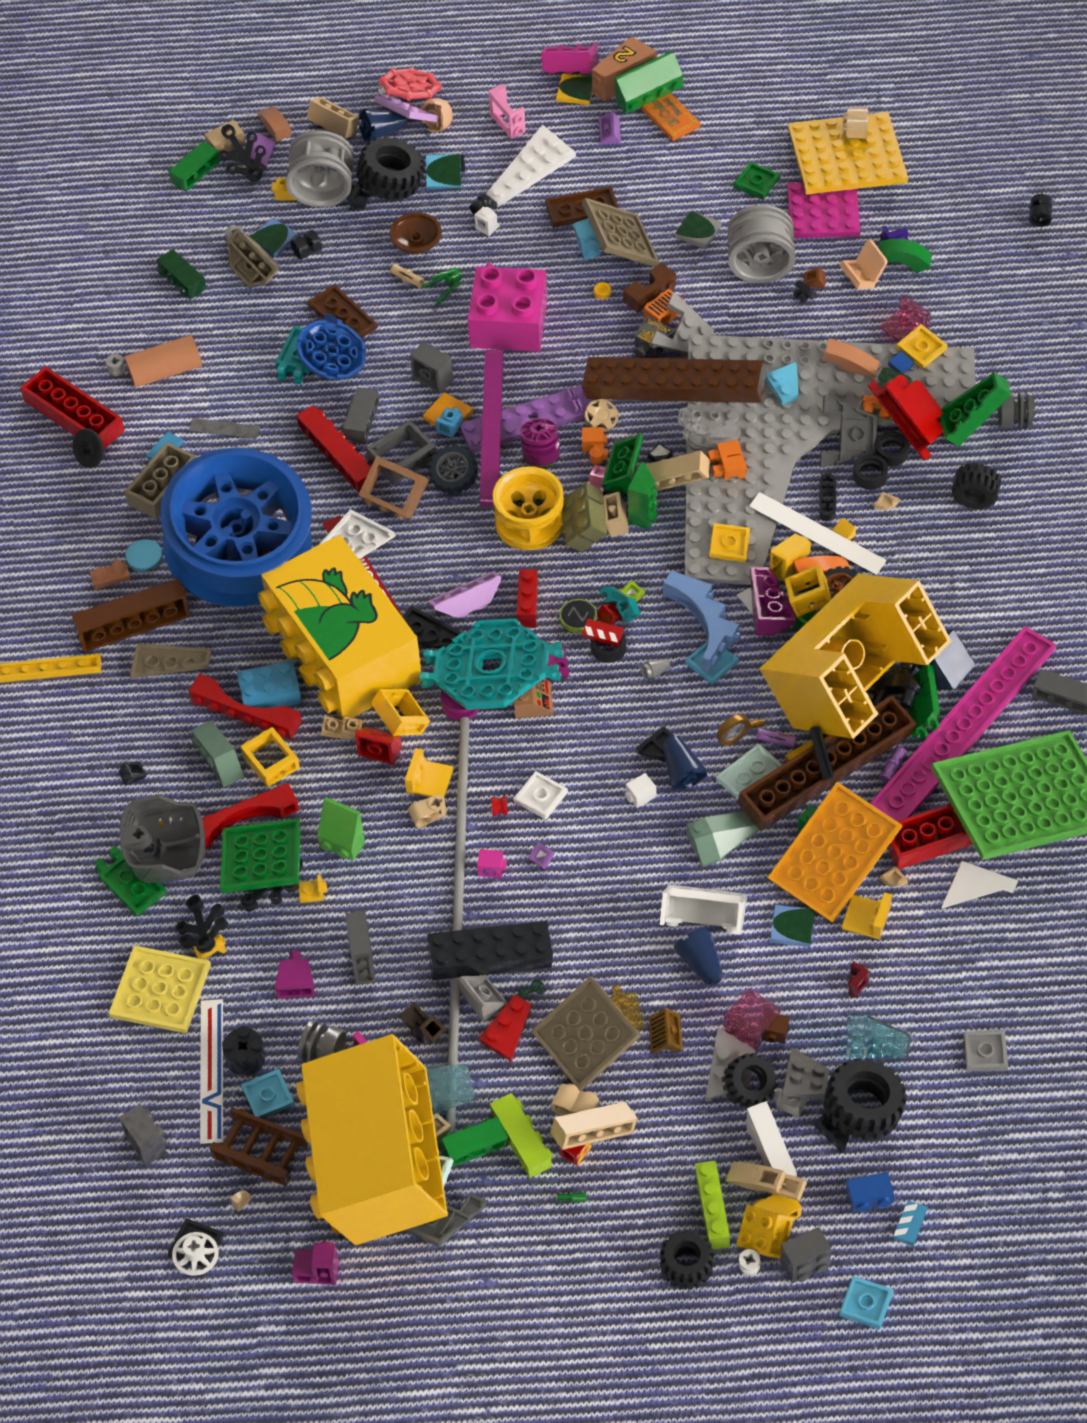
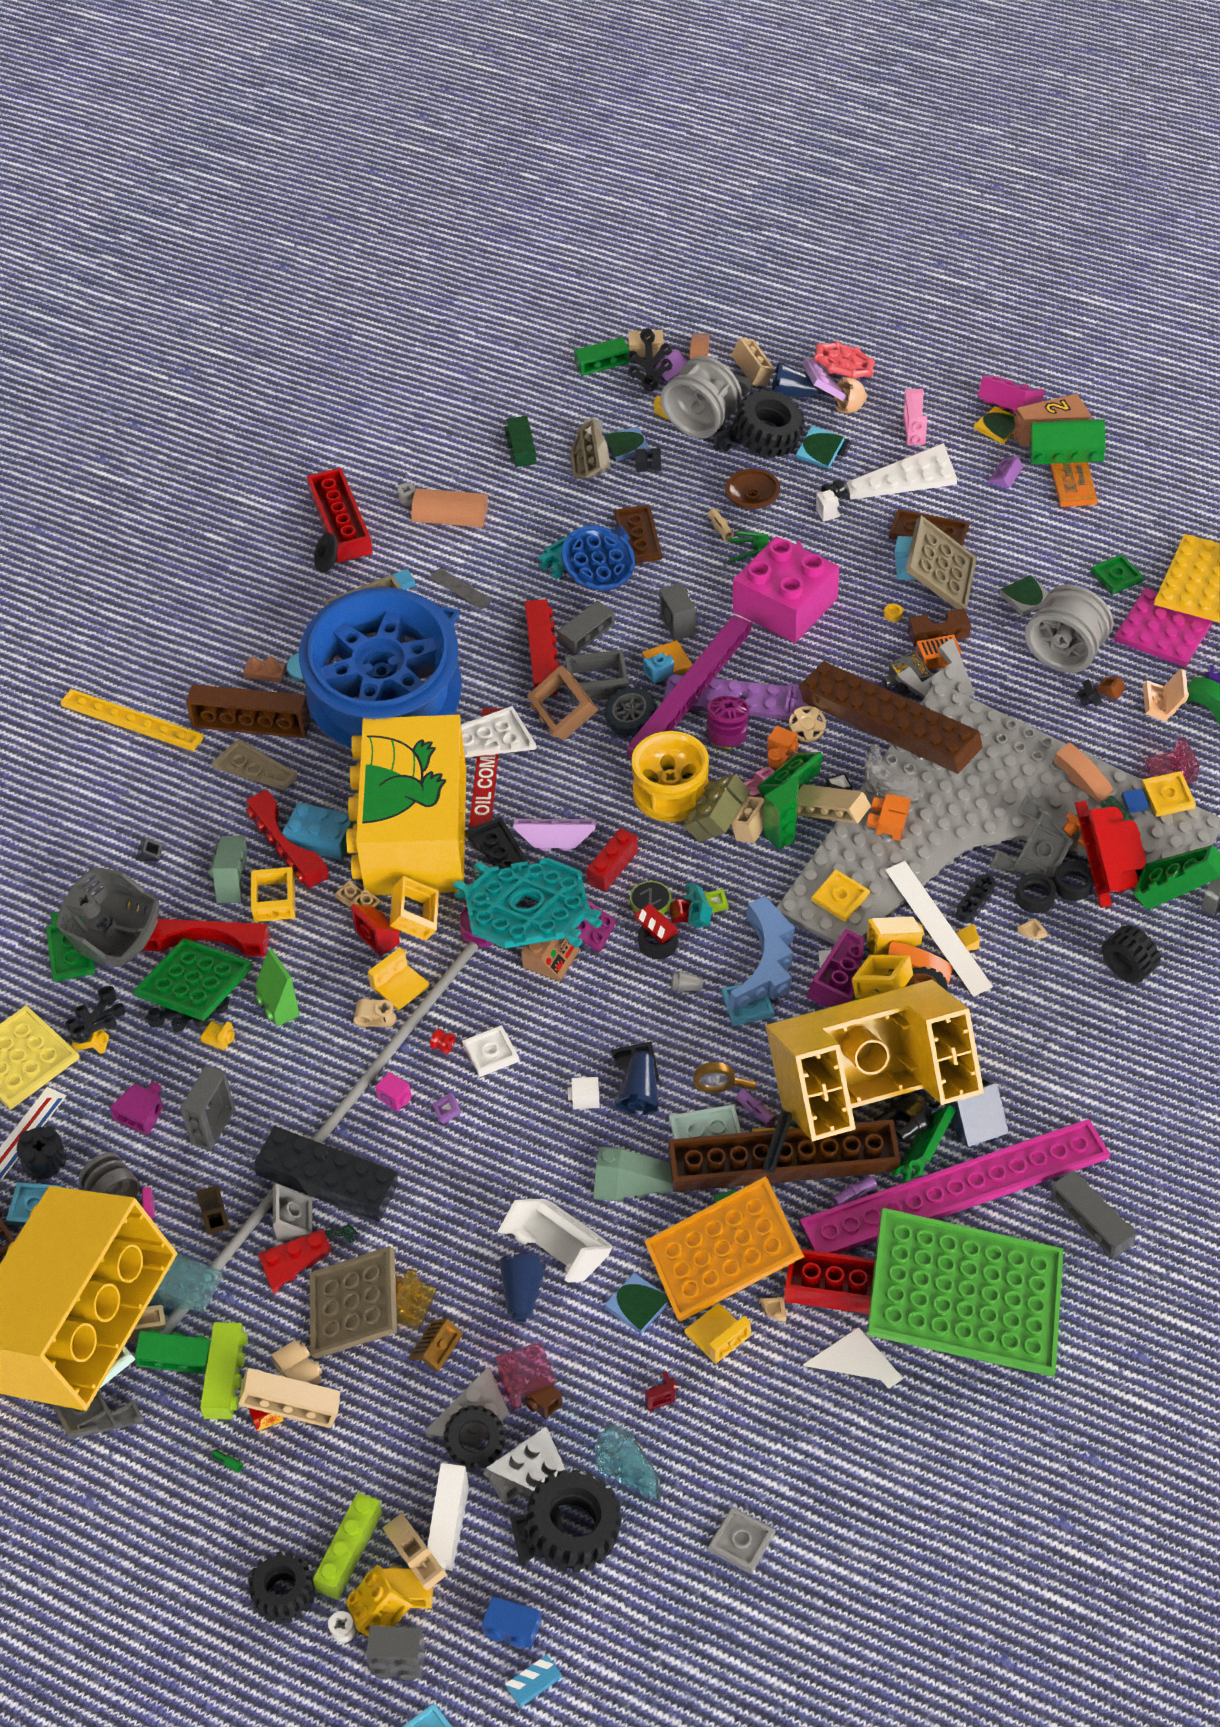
camera: 30 degrees right, 5 degrees down
medium azure wing [766,362,799,405] -> none

